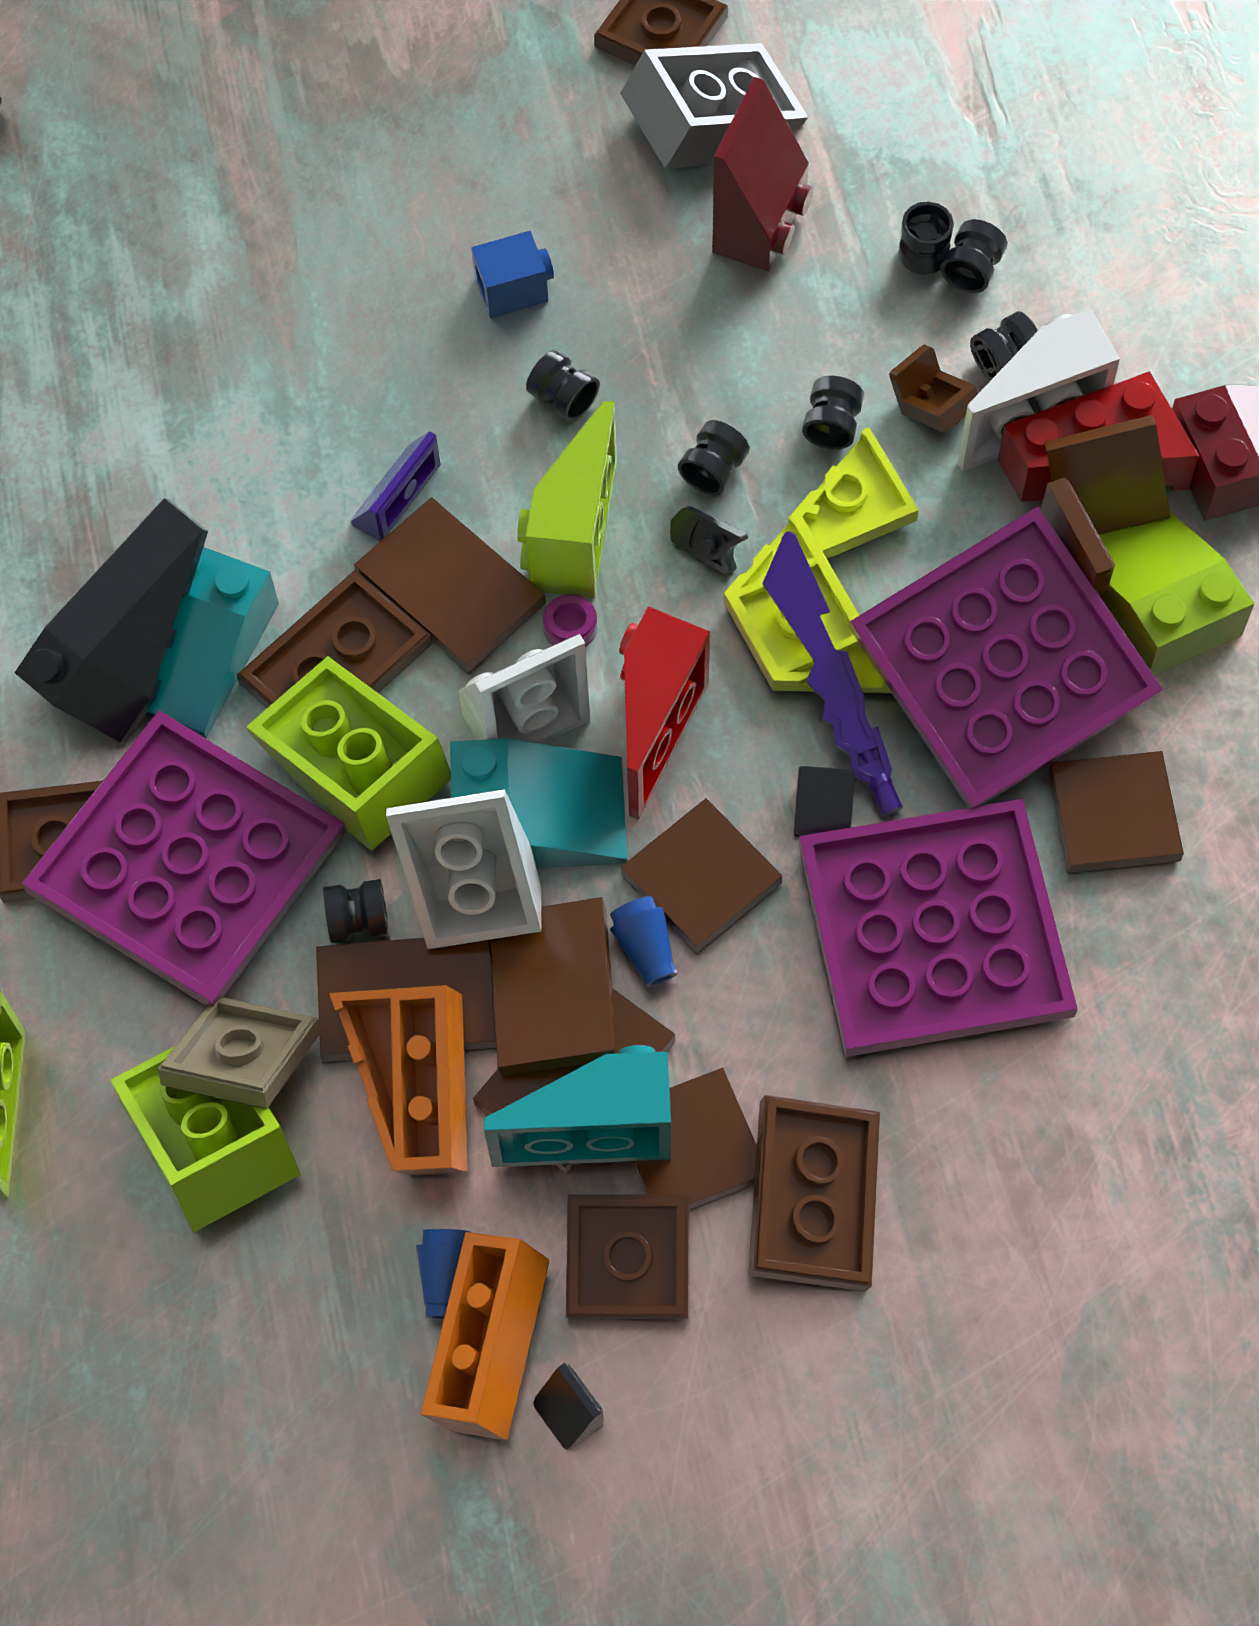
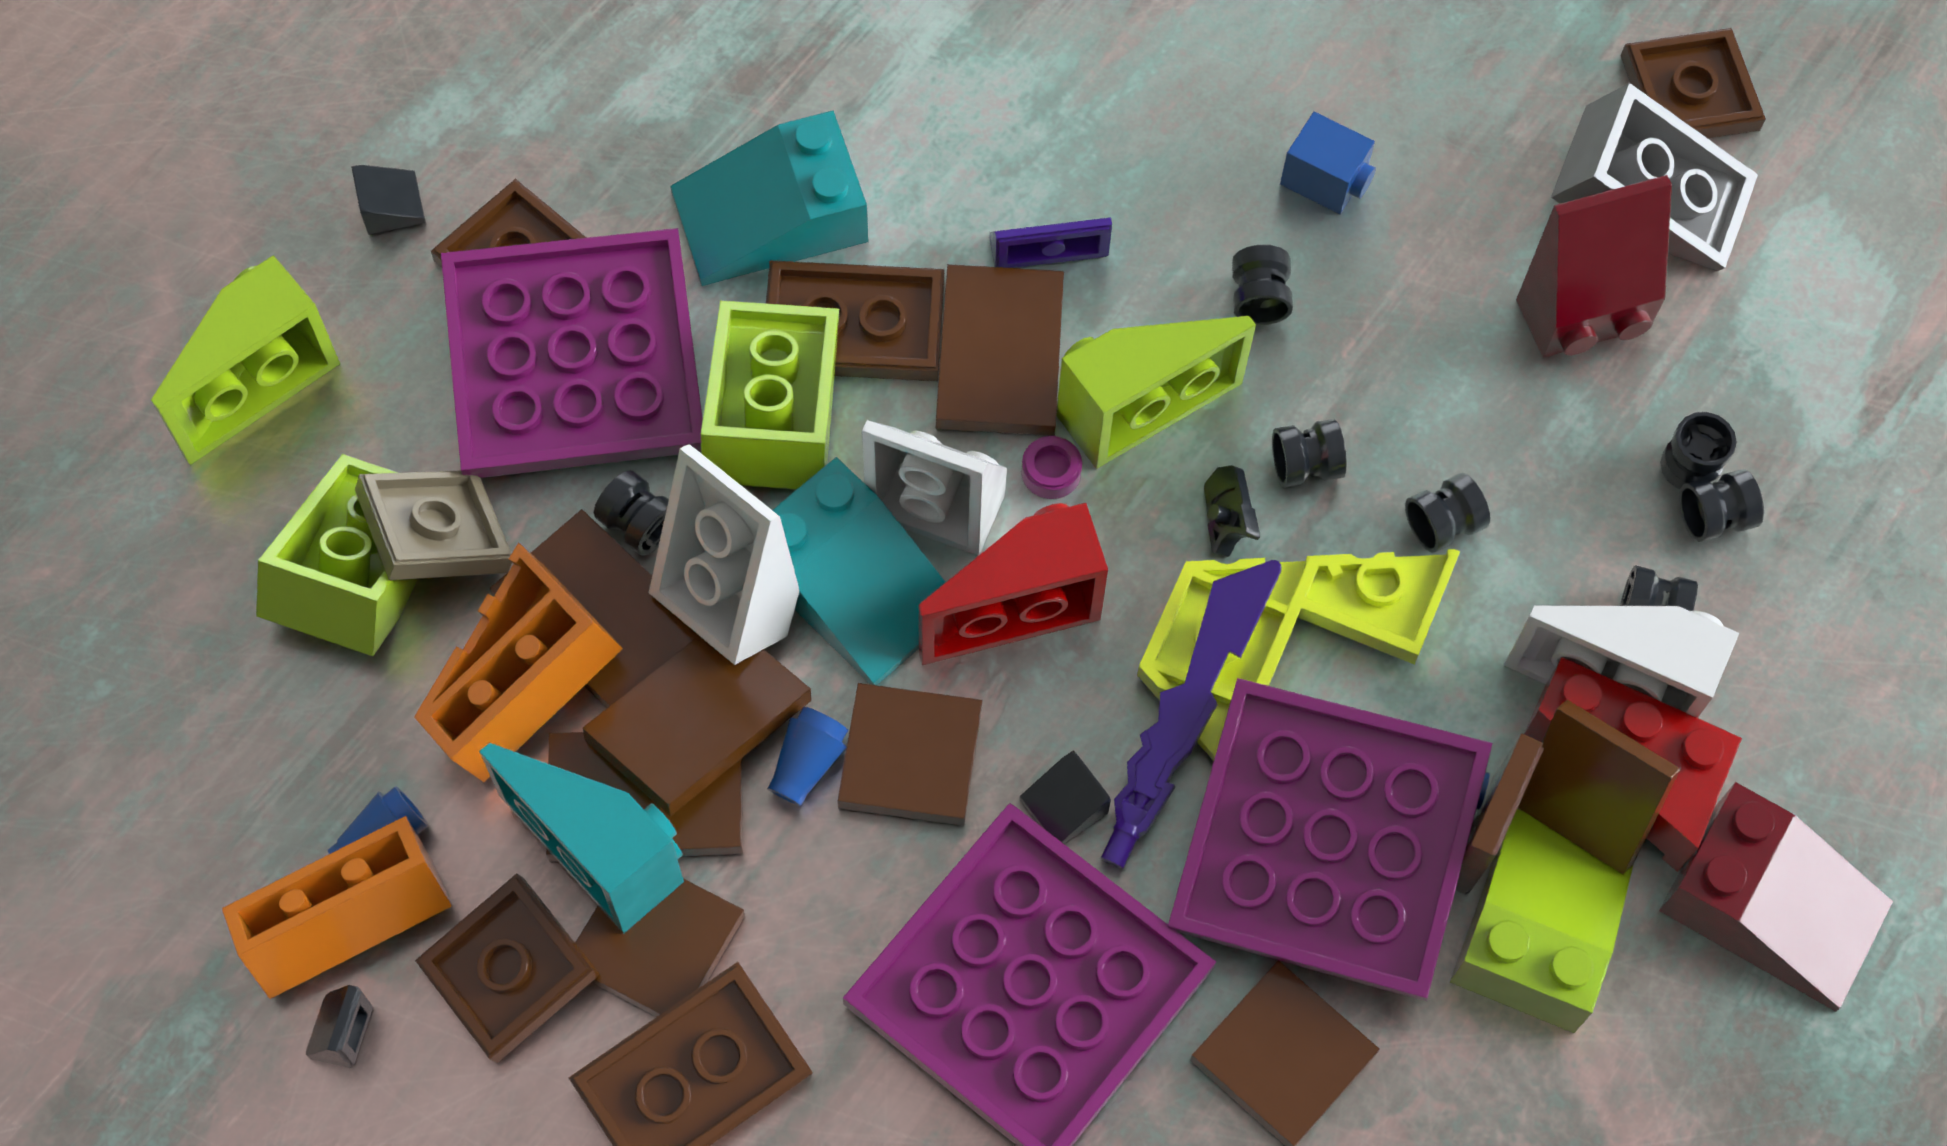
camera: 45 degrees right, 0 degrees up
black wedge [14,498,208,743] -> none
reddish brown bracket [889,344,979,433] -> none

